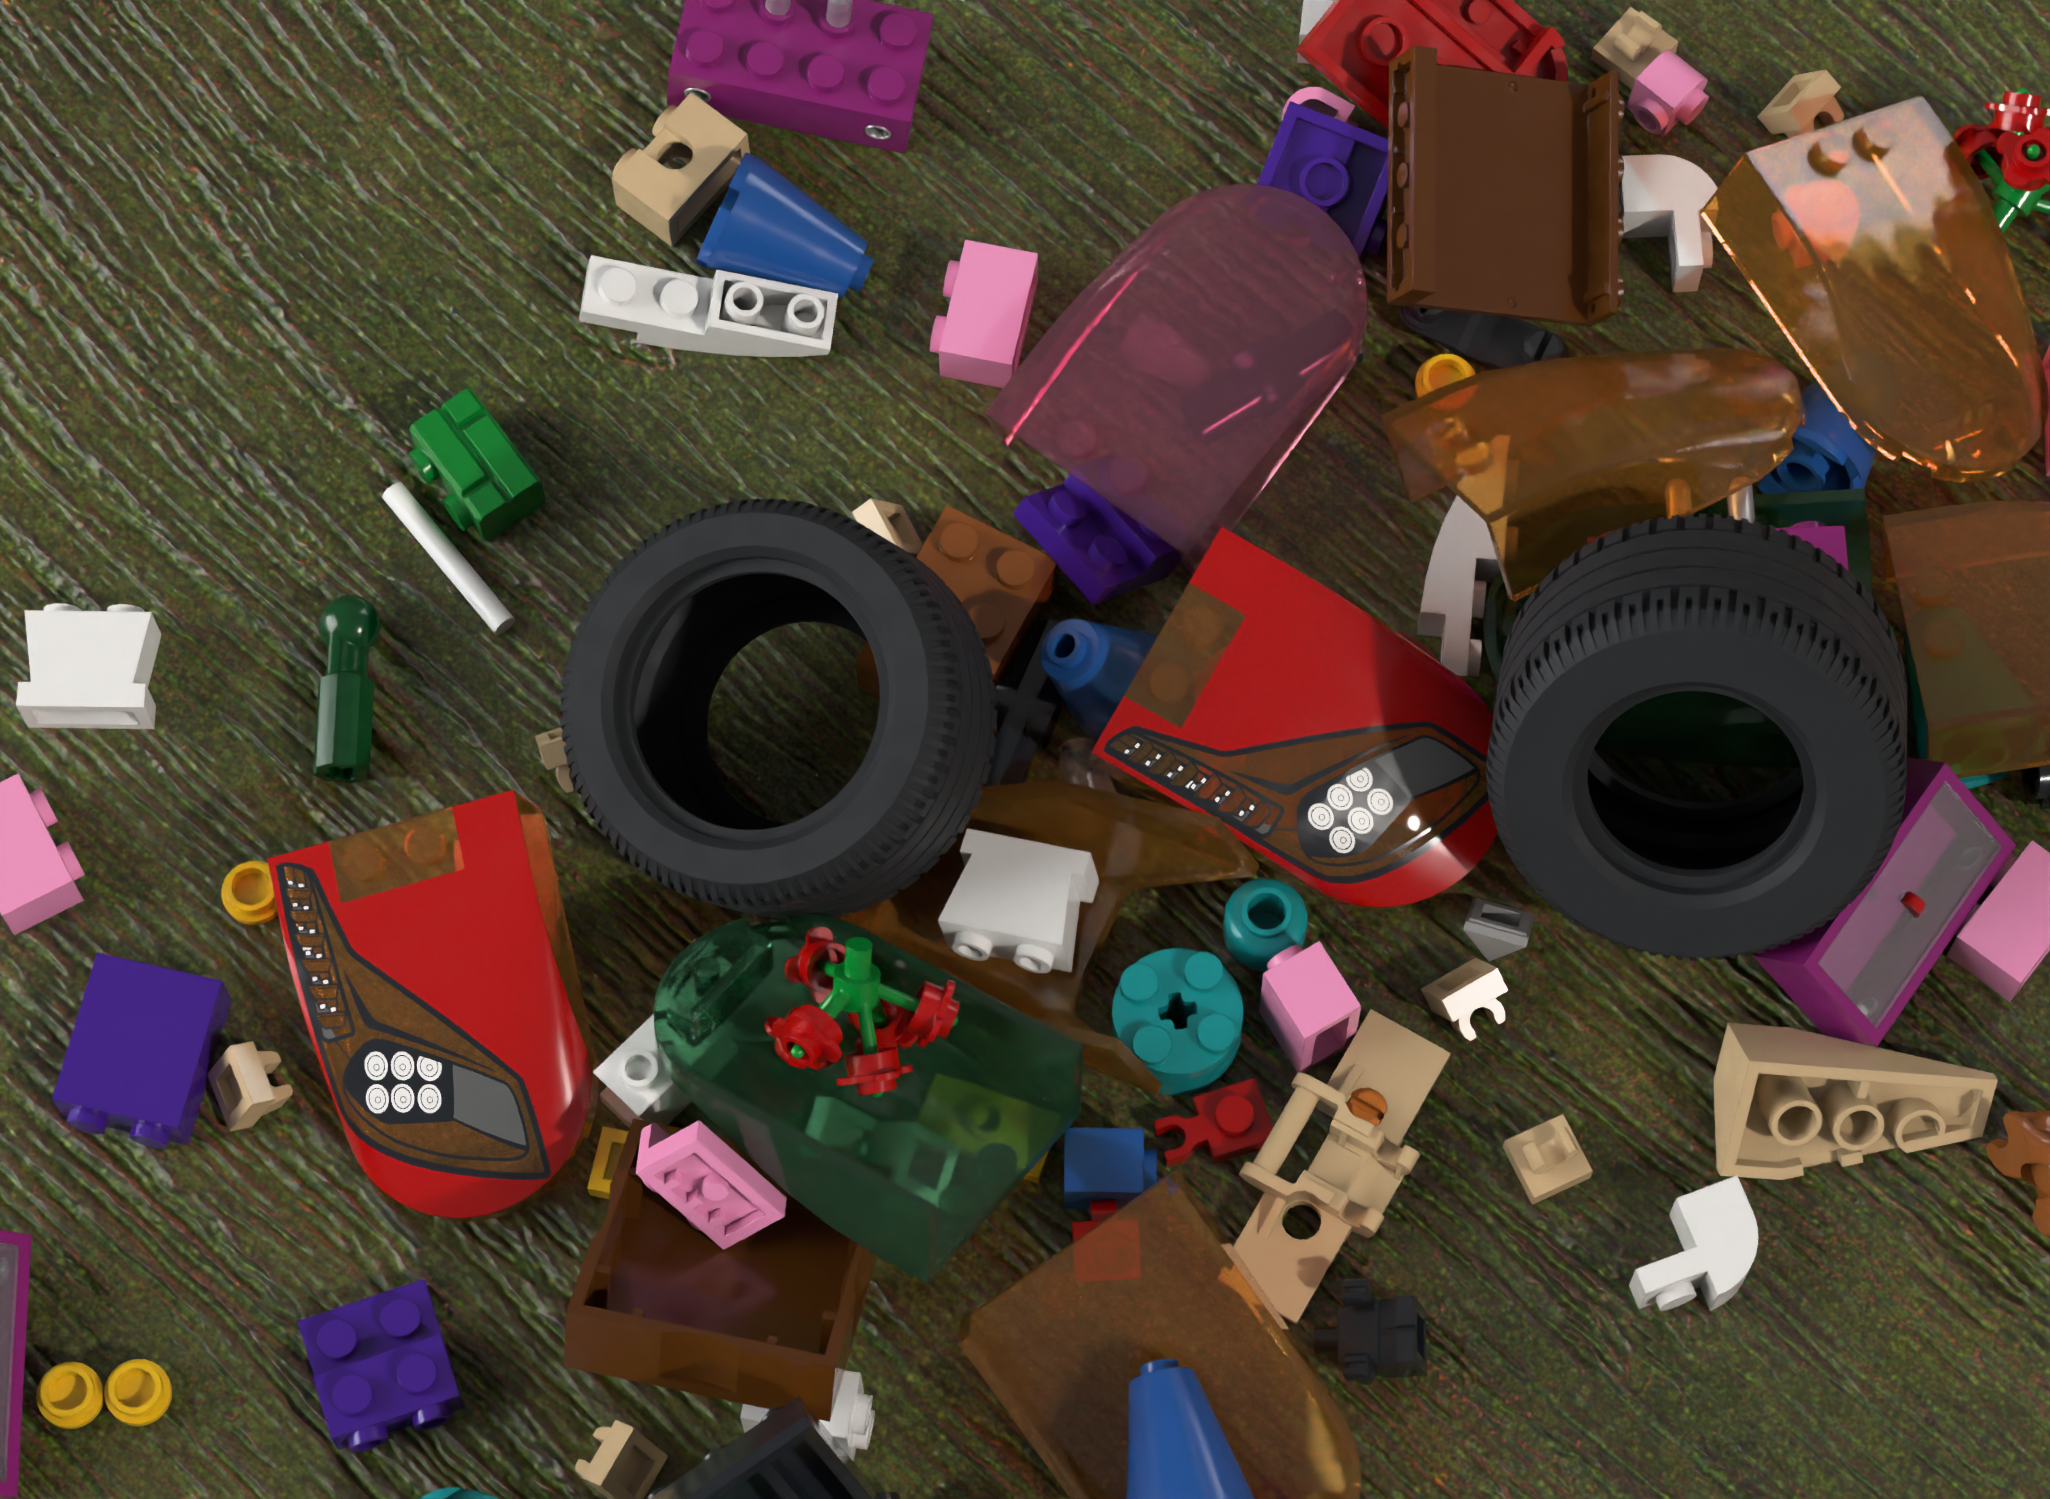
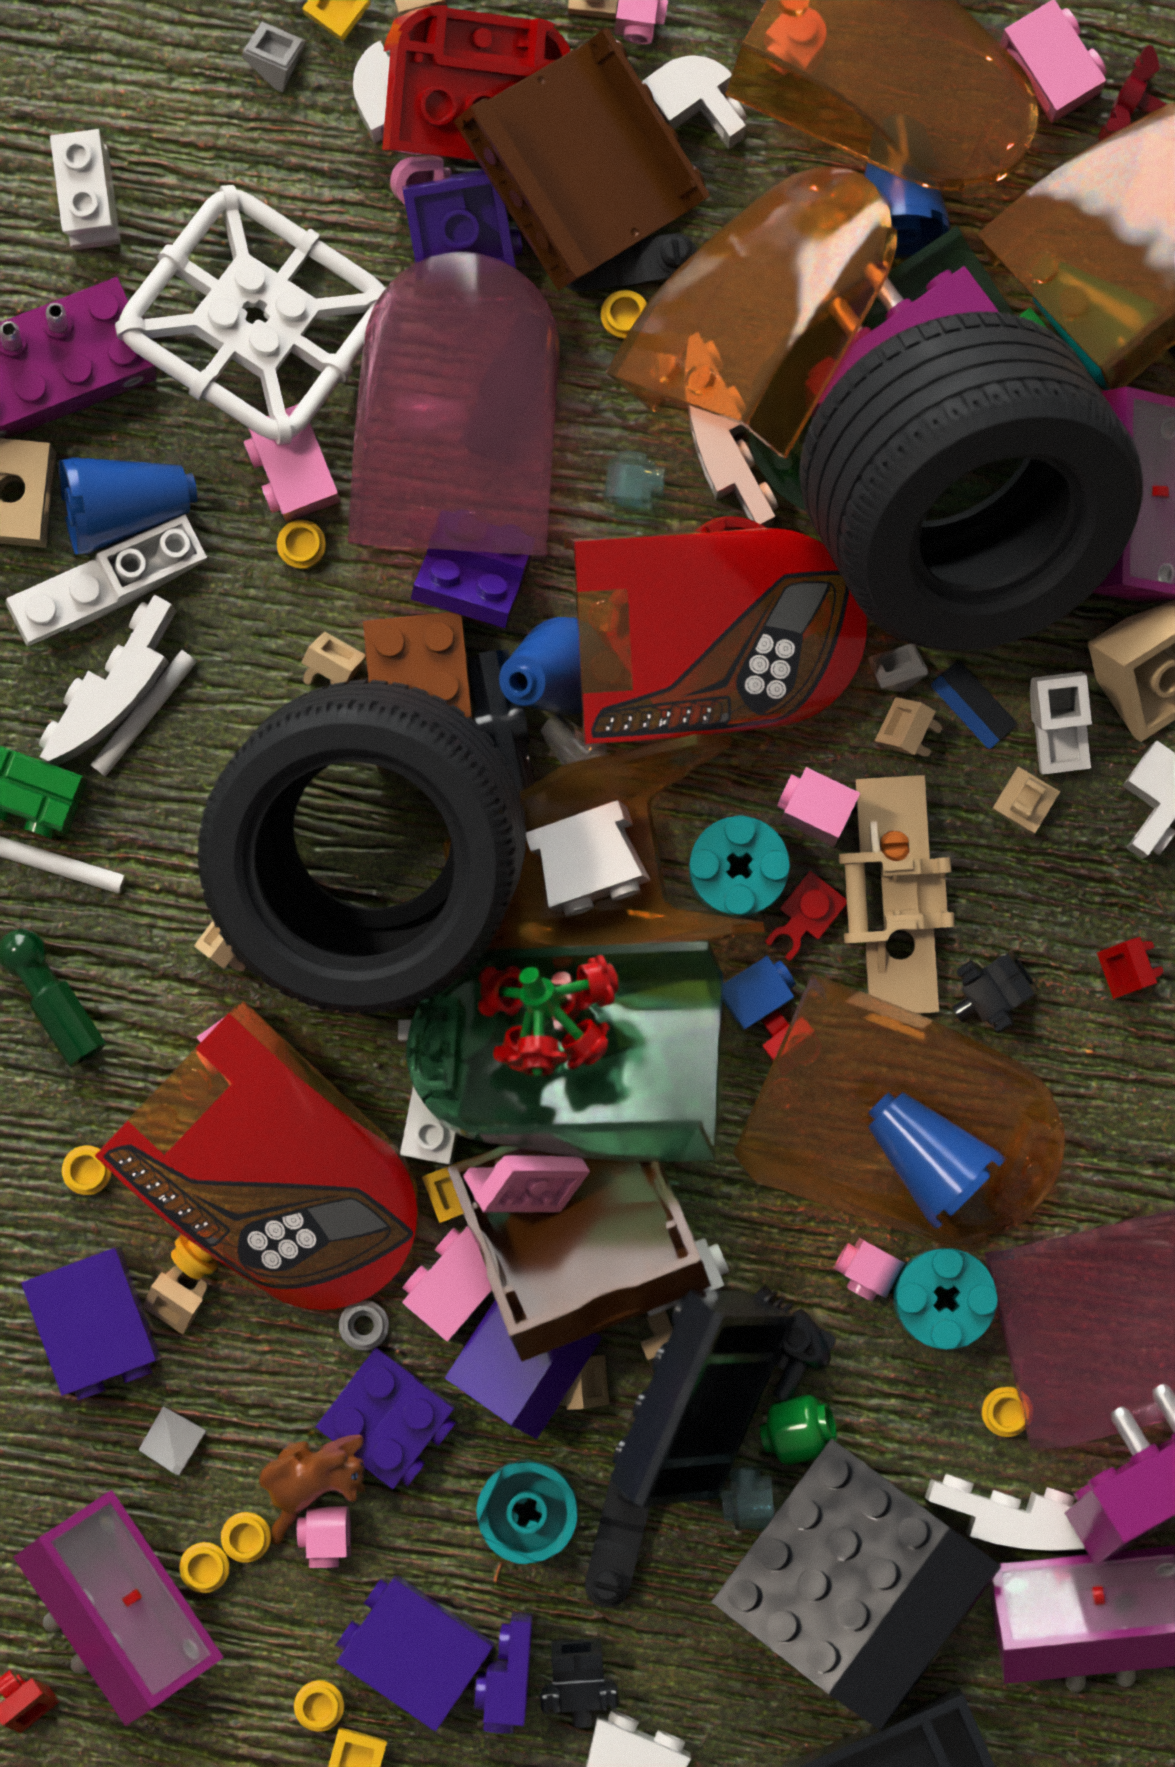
camera: 30 degrees left, 15 degrees up
teal head [1223,878,1308,971] -> none
none -> white slope [39,595,177,766]
none -> white bar [90,650,197,777]
none -> white plate [115,185,393,445]
none -> light grey slope [139,1406,207,1476]
none -> yellow plate [171,1234,218,1280]
none -> dark orange animal [259,1434,366,1545]
none -> yellow plate [277,520,326,569]
none -> bright pink plate [297,1506,351,1568]
none -> light grey plate [339,1300,389,1350]
none -> bright pink brick [402,1226,492,1342]
none -> dark purple brick [445,1299,602,1439]
none -> clear light blue plate [603,451,666,510]
none -> black sticker [931,660,1016,749]
none -> white brick [1030,672,1092,774]
none -> red tile [1097,936,1164,999]

